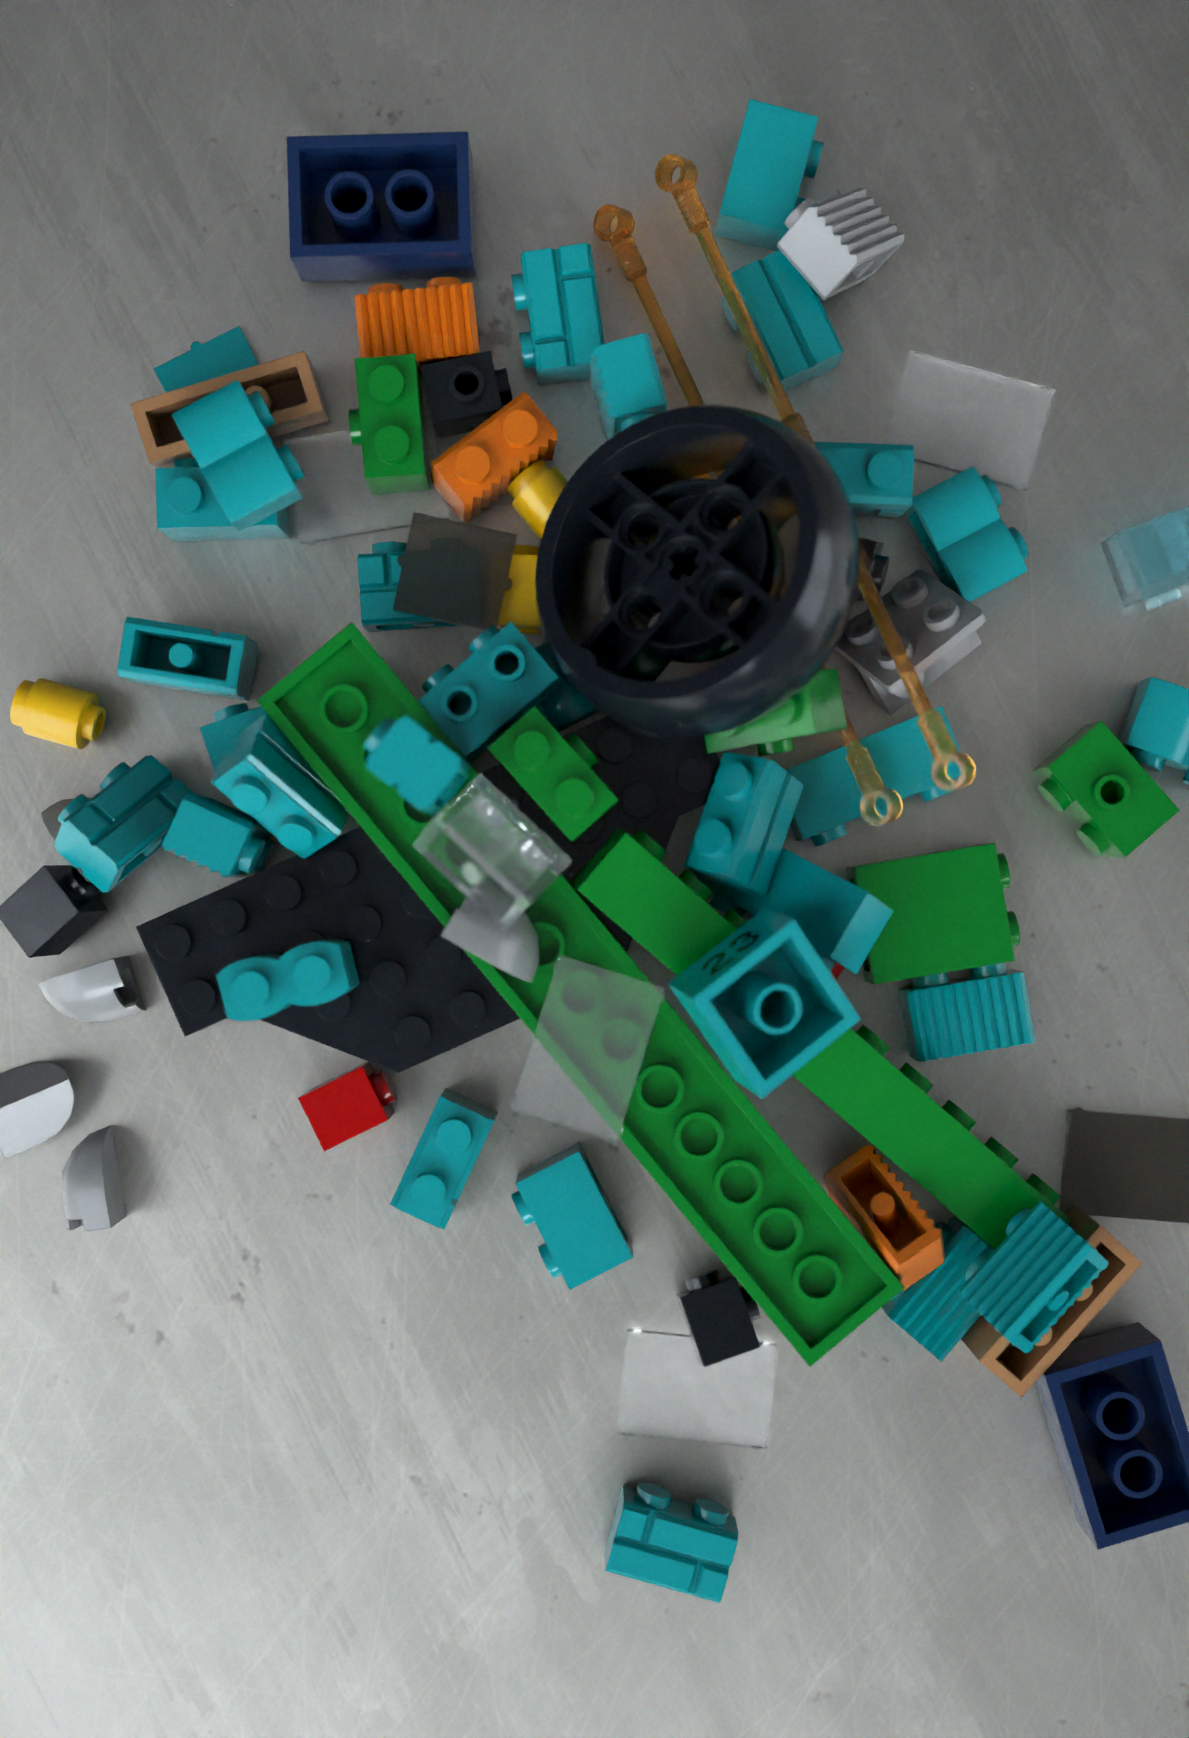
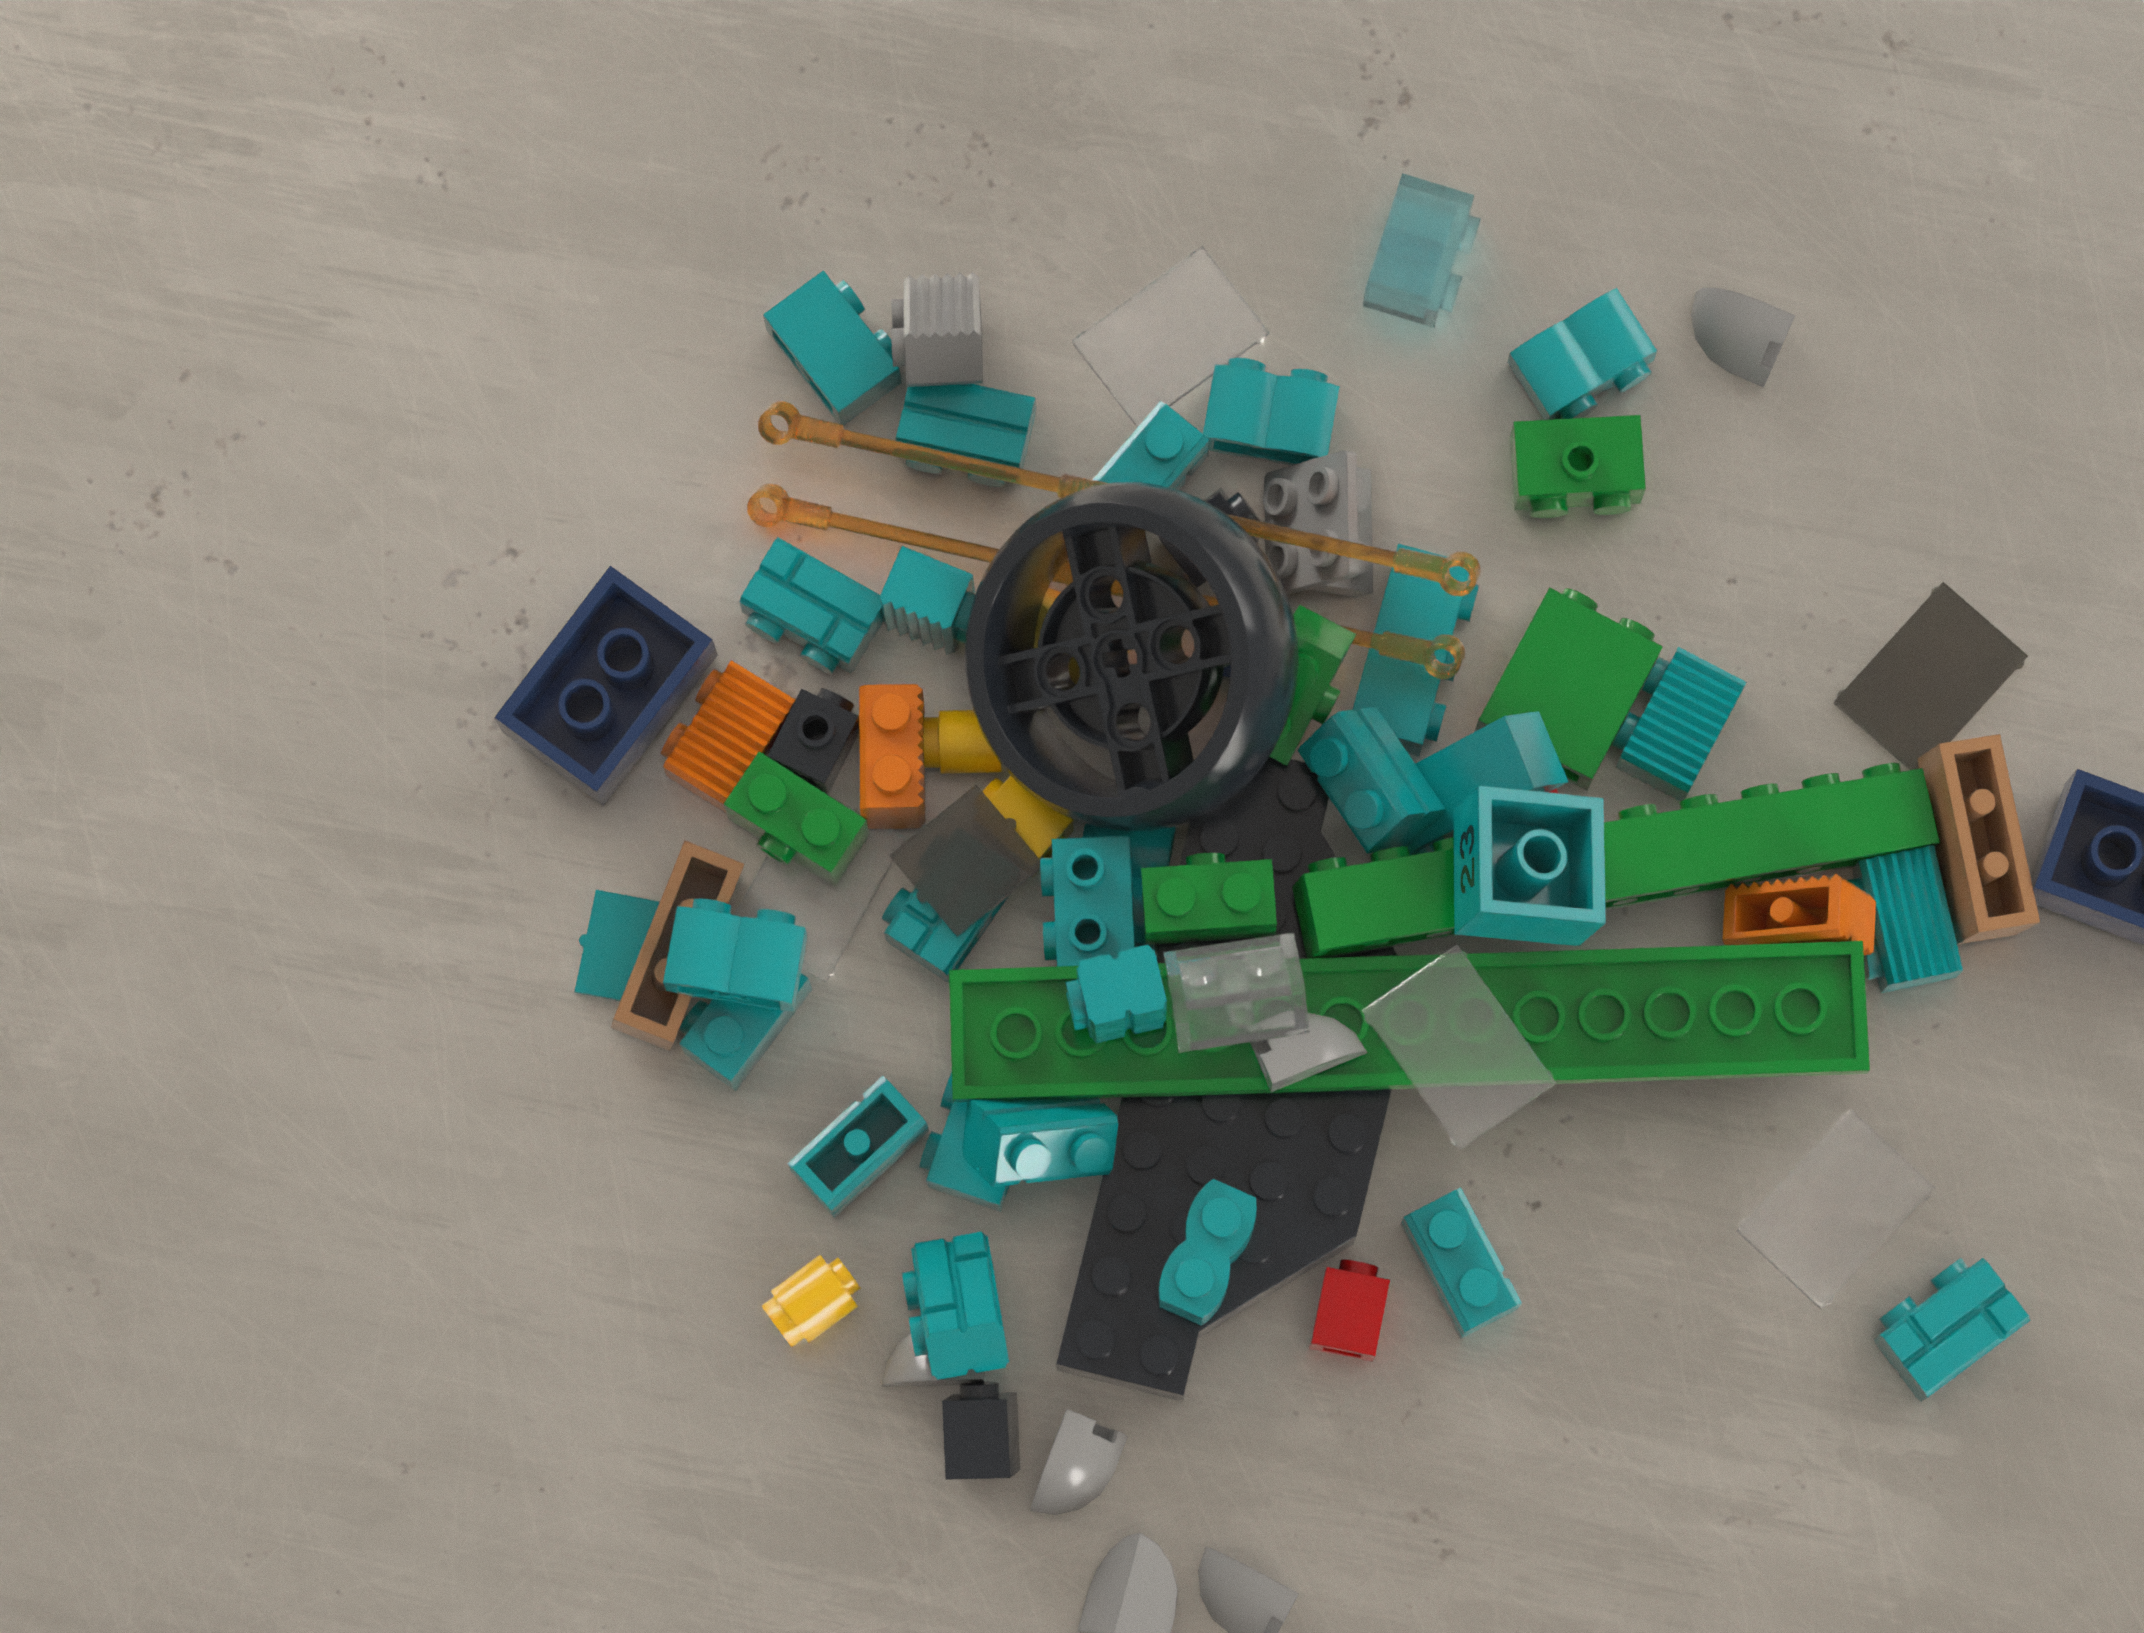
camera: 50 degrees left, 10 degrees down
teal brick [162,793,276,877] -> none
teal brick [511,1142,633,1290] -> none
black brick [676,1269,760,1367] -> none
teal brick [958,1201,1109,1353] -> none

